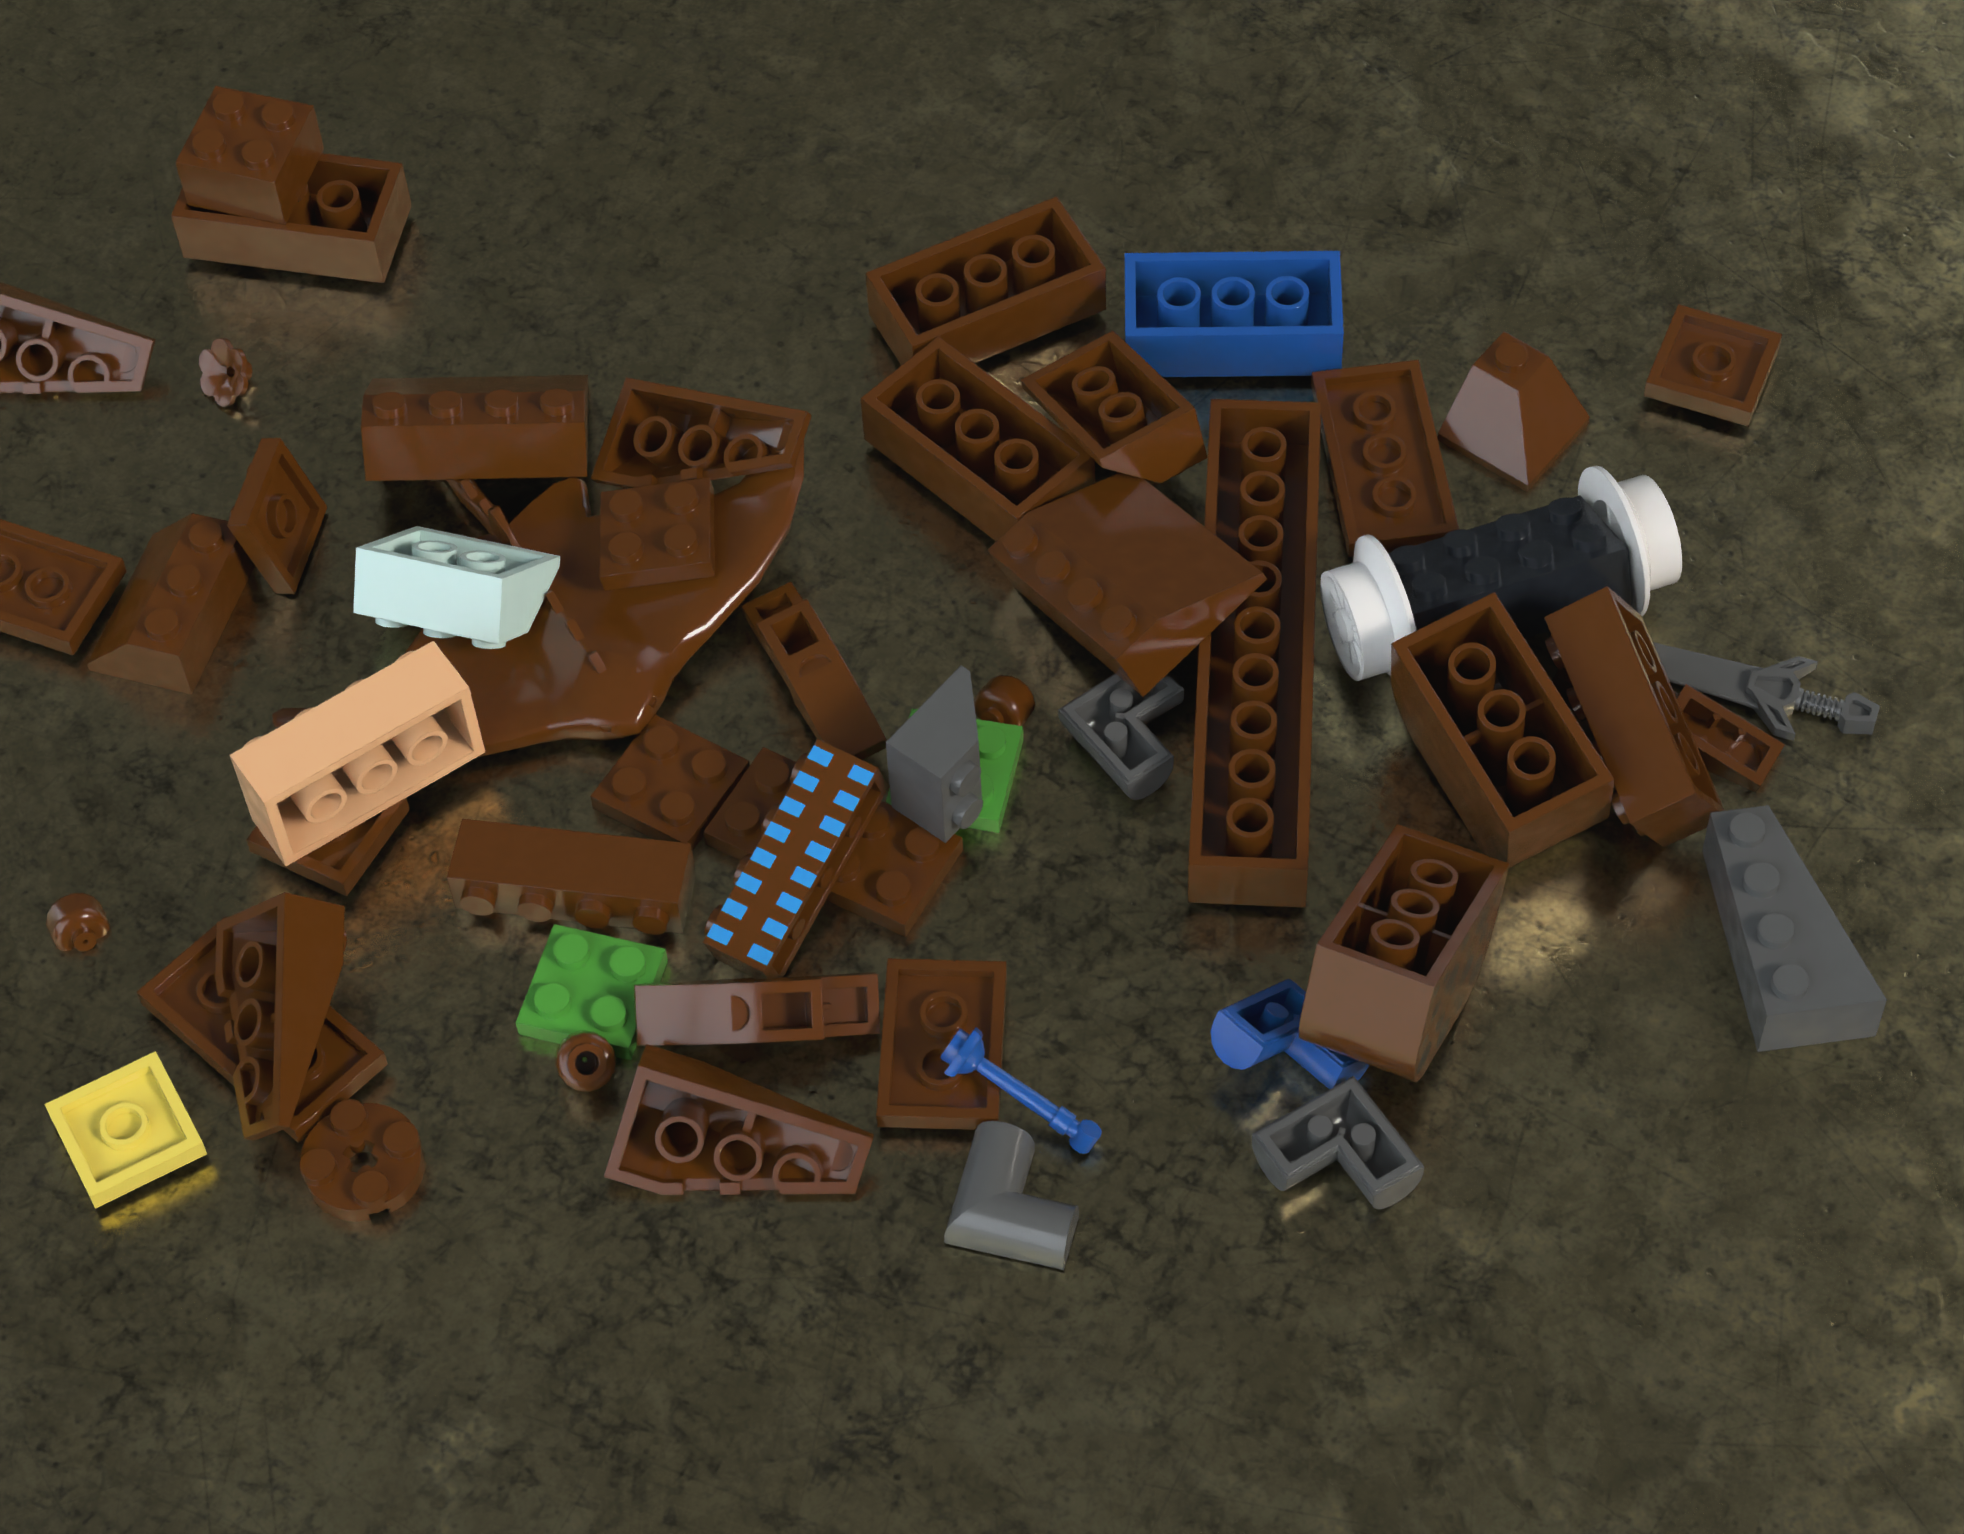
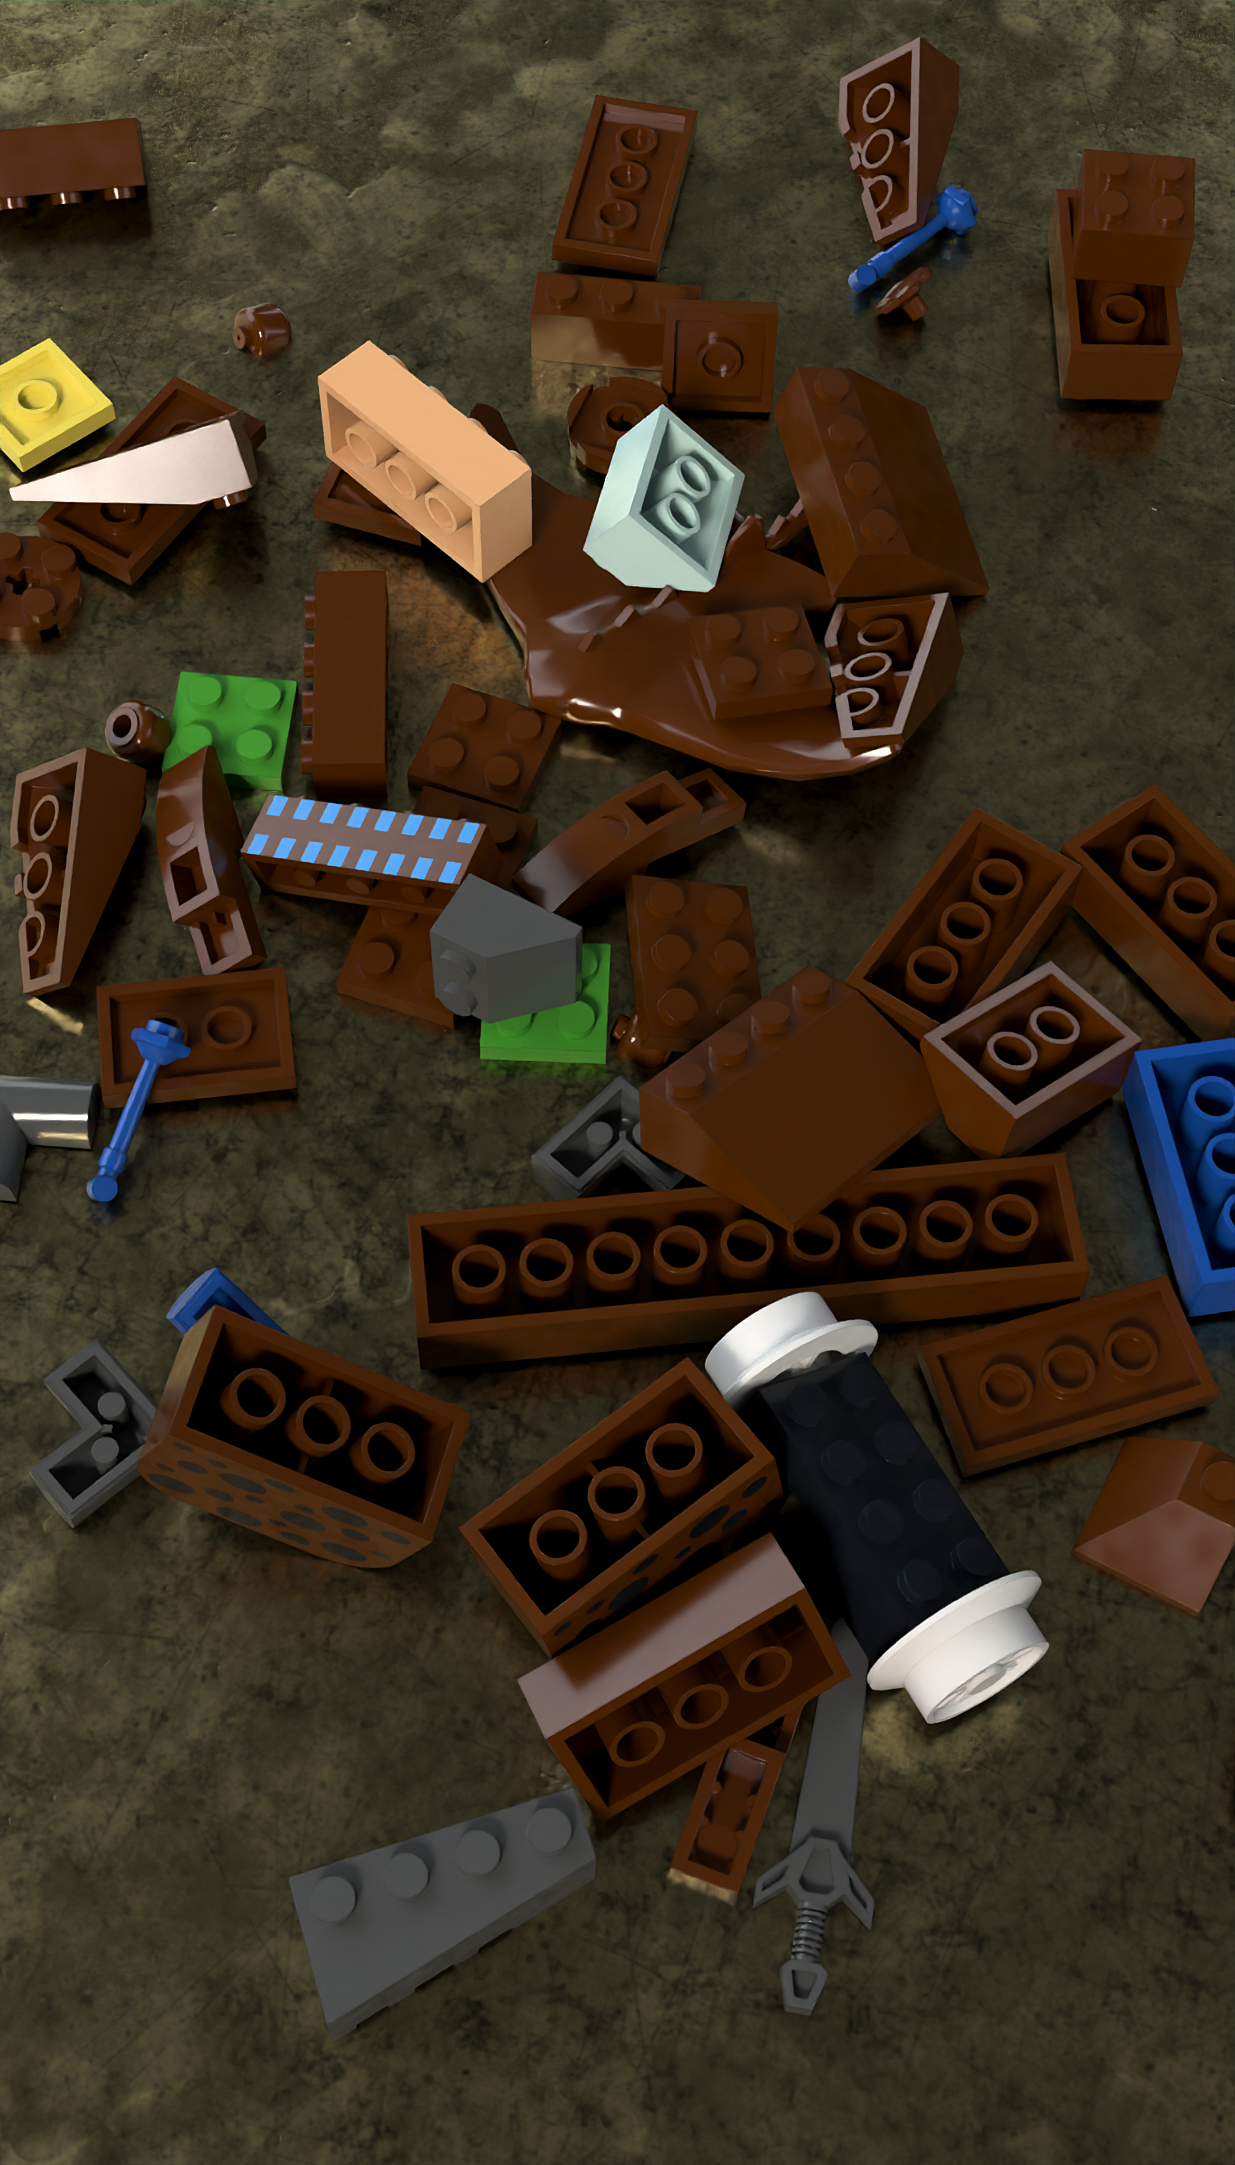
camera: 75 degrees right, 5 degrees up
none -> reddish brown plate [567,376,678,475]
none -> reddish brown plate [624,875,762,1052]
none -> blue piece [848,185,977,292]

